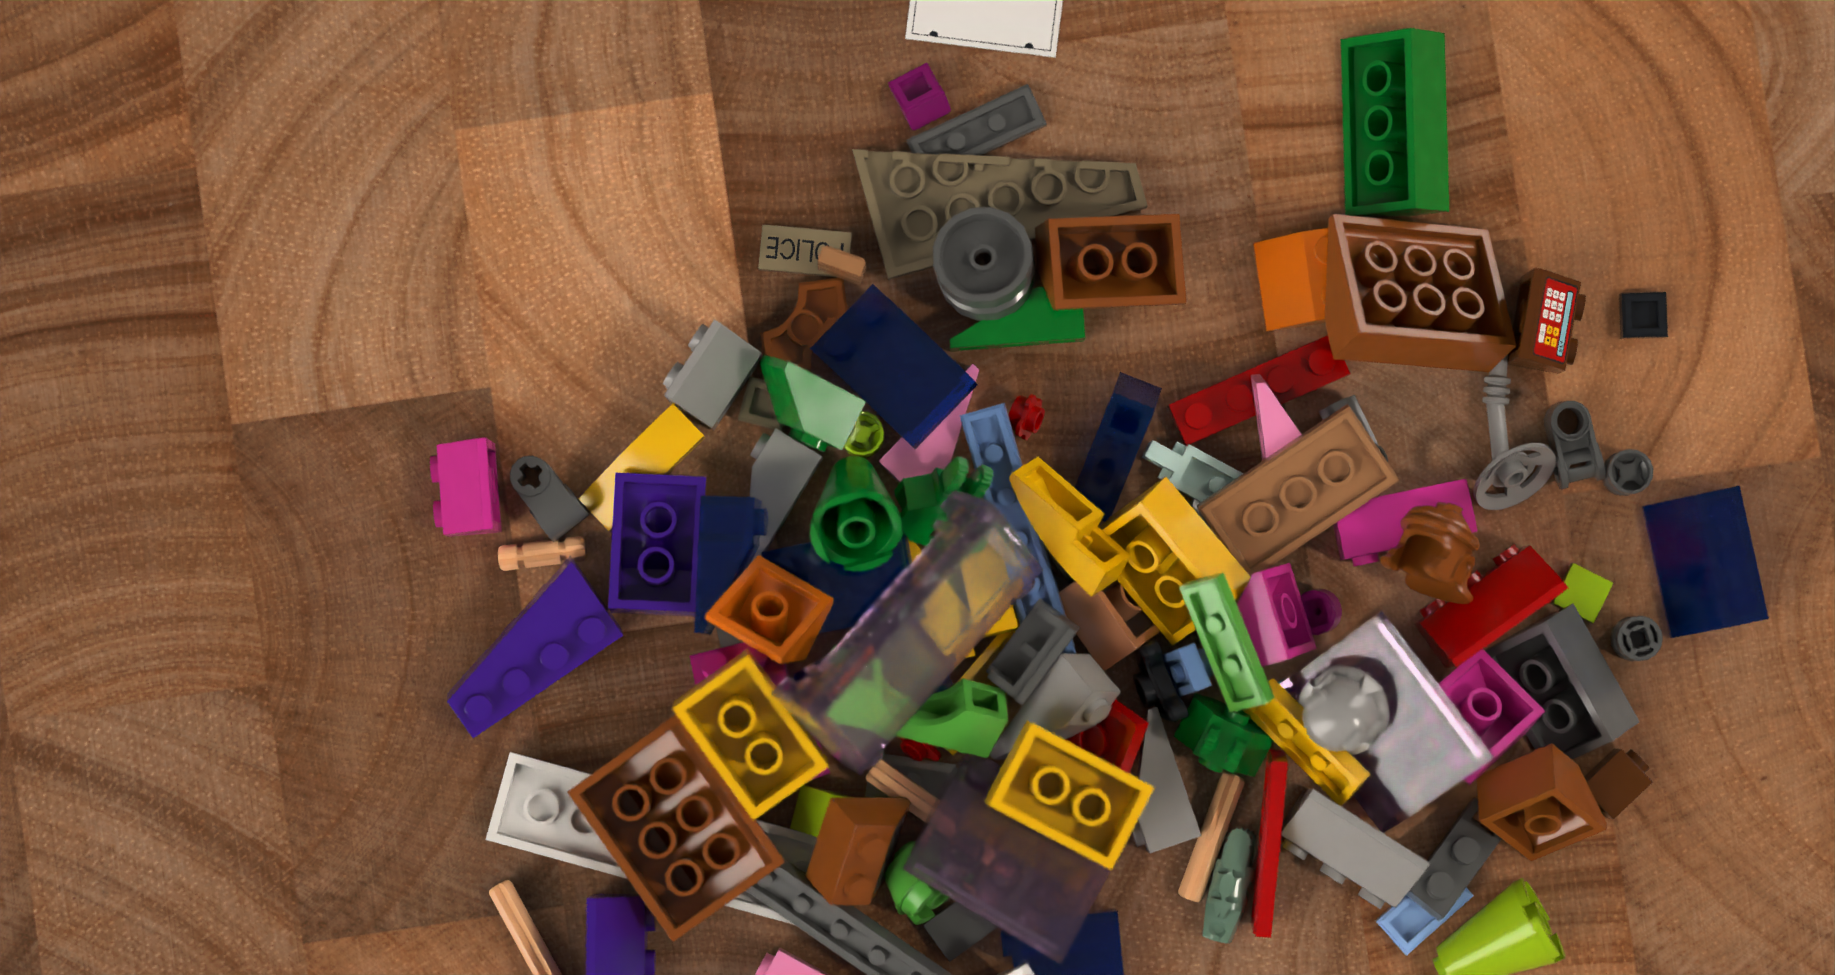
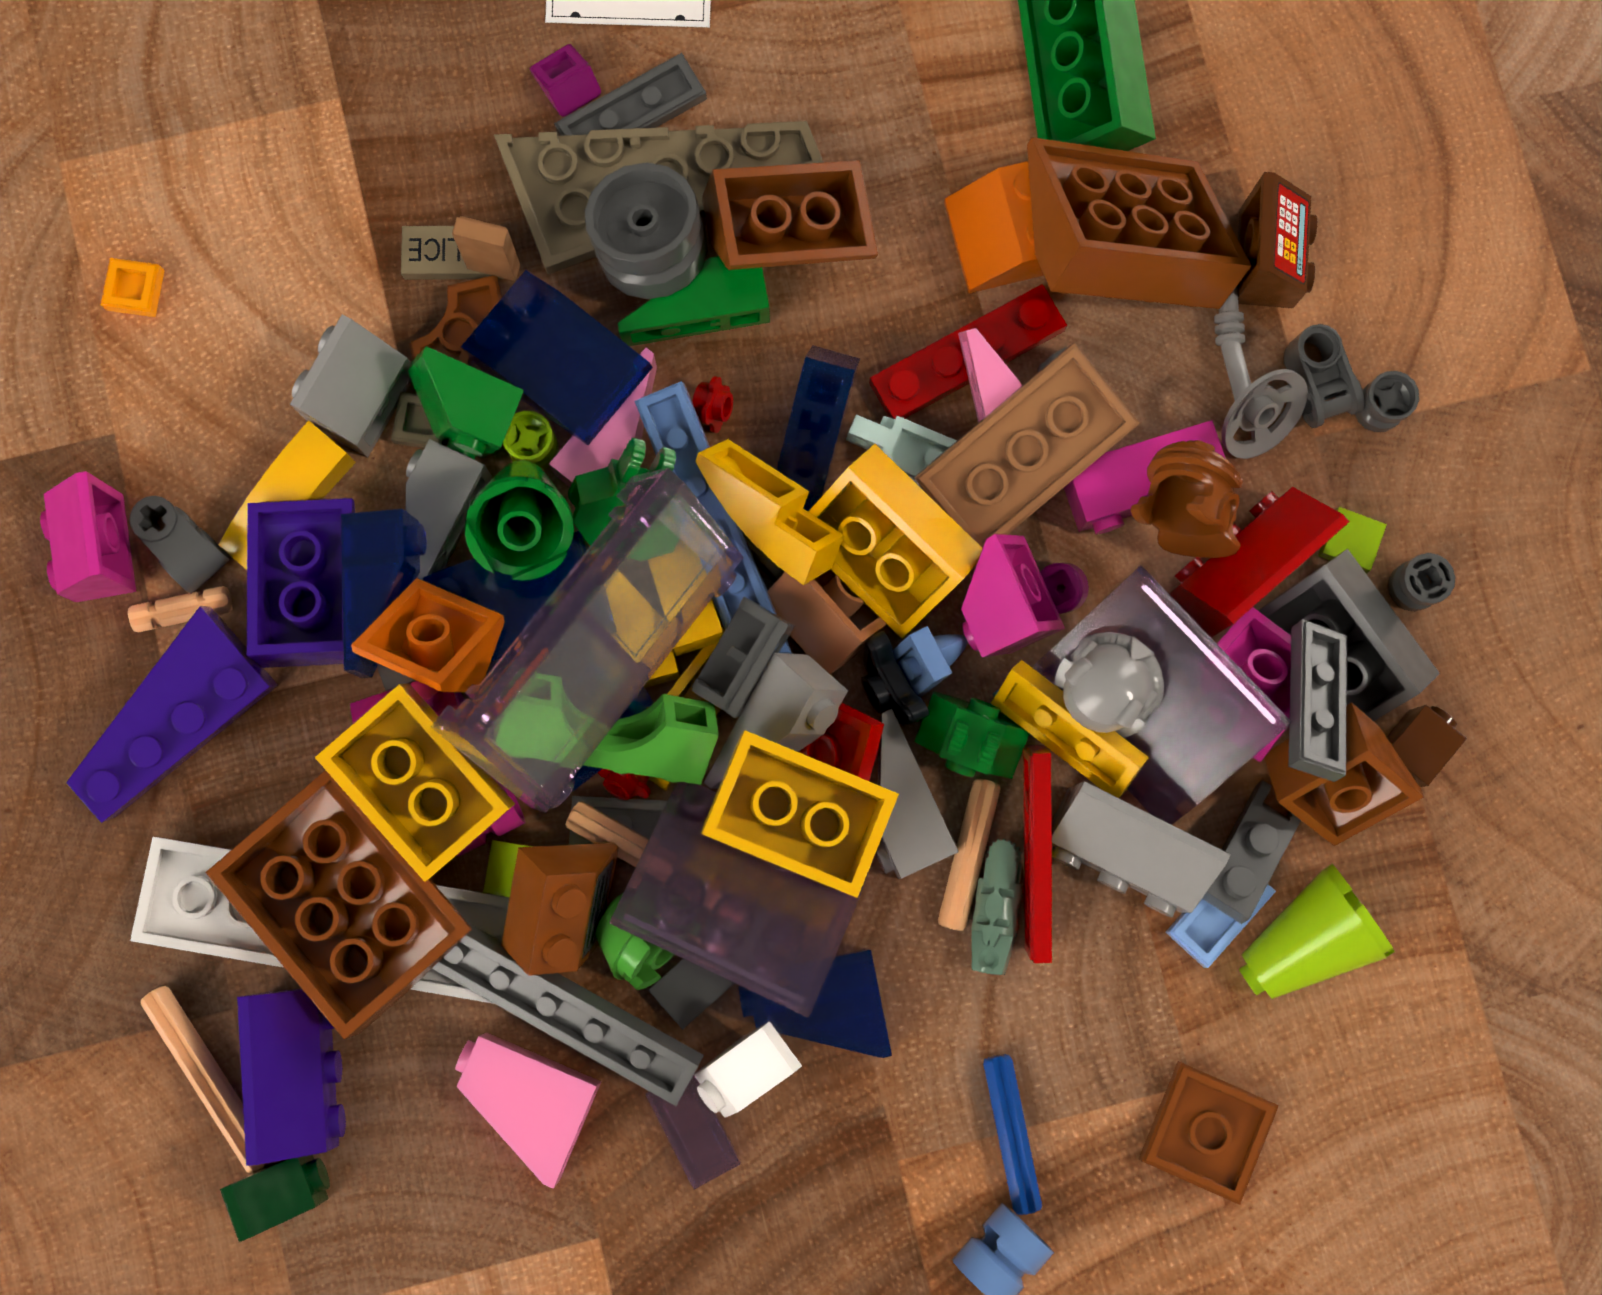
camera: 10 degrees left, 5 degrees down
bright green tile [1179,572,1274,712] -> none
black tile [1619,292,1668,339] -> none
clear blue slope [1642,486,1769,638] -> none
none -> light orange tile [101,258,165,318]
none -> dark grey tile [1288,619,1347,782]

